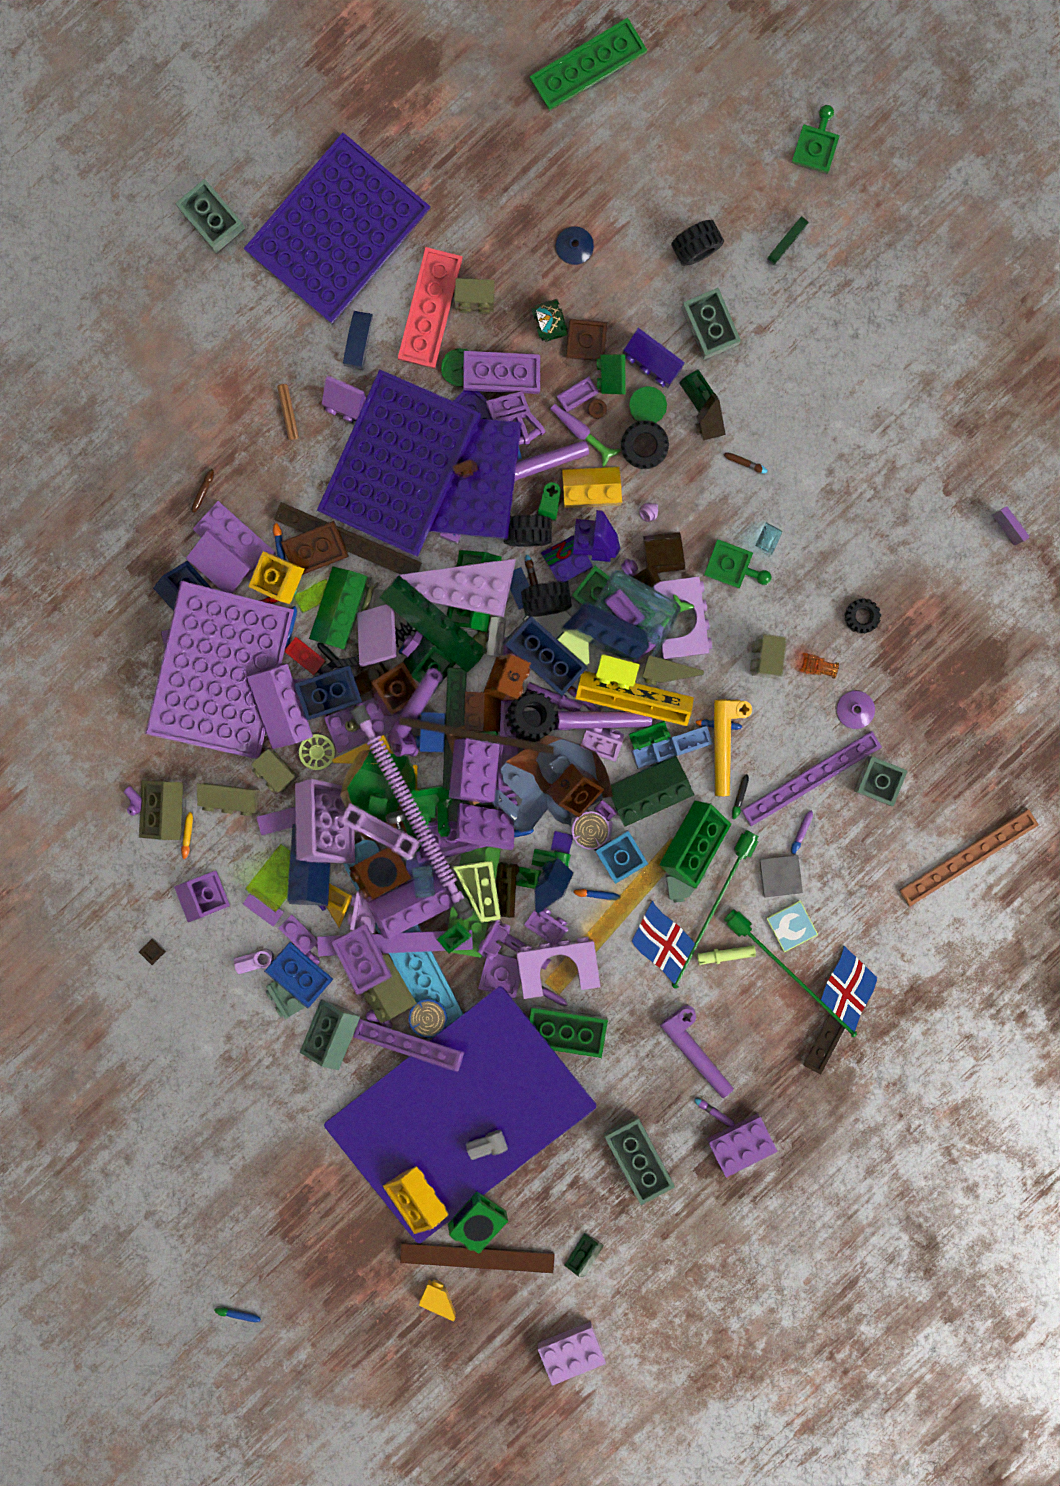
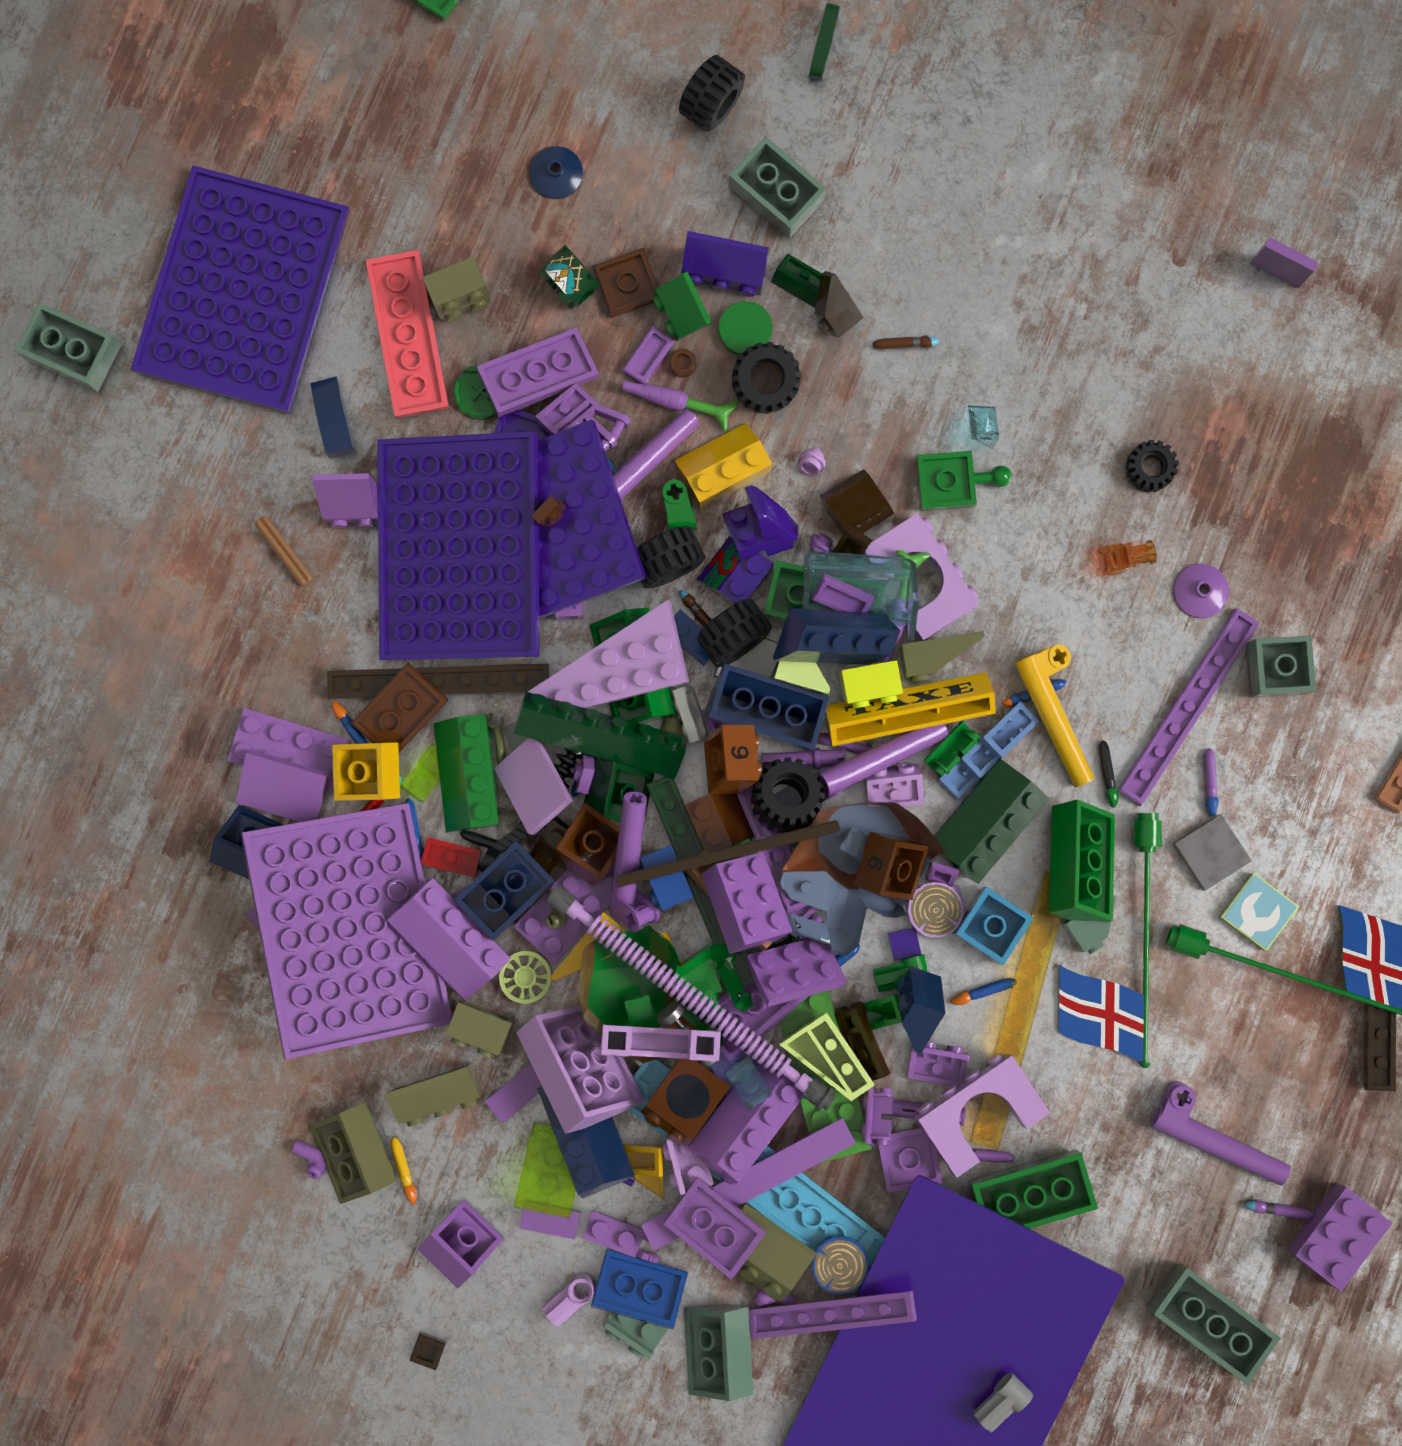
camera: 30 degrees left, 5 degrees down
reddish brown piece [191,469,214,513] -> none
green slope [437,922,472,954] -> none
yellowish green pin [697,945,756,965] -> none
olive brick [750,634,787,678] -> none

